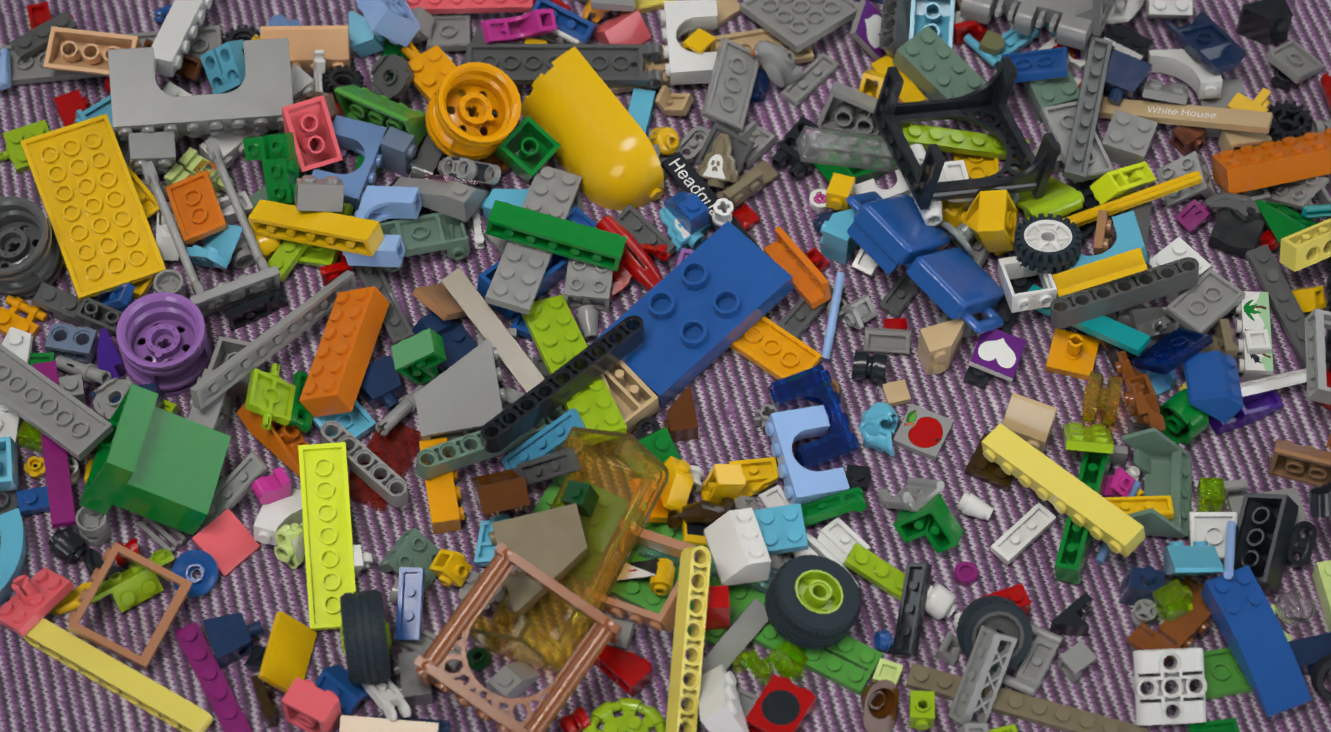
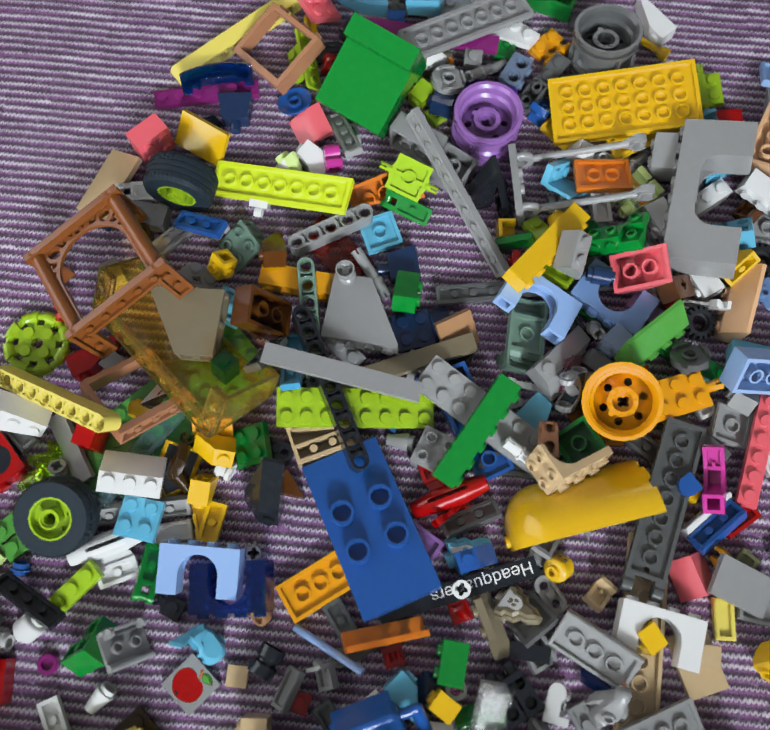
camera: 110 degrees right, 15 degrees up
light grey wheel [154,269,187,298] -> none
dark brown plate [251,674,280,729] -> none
orange brick [299,286,389,417] -> none
medium azure beam [628,88,656,136] -> none
none -> light grey bush [48,459,69,476]
none -> clear blue windscreen [179,62,255,95]
none -> black wedge [244,457,284,526]
none -> reddish brown slope [258,231,287,268]
none -> light grey tile [260,342,423,403]
none -> light grey wheel [335,260,356,285]
none -> green brick [433,638,470,690]
none -> black wedge [467,155,501,210]
none -> yellow panel [495,218,517,238]
none -> green tile [495,232,536,251]
none -> white axle [502,436,531,465]
none -> black sticker [509,641,551,665]
none -> tan bracket [525,443,613,496]
none -> nougat leg [537,421,559,459]
none -> white leg [542,683,571,728]
none -> dark blue brick [585,264,616,286]
none -> light grey pin [586,320,605,340]
none -> blue tile [676,471,703,497]

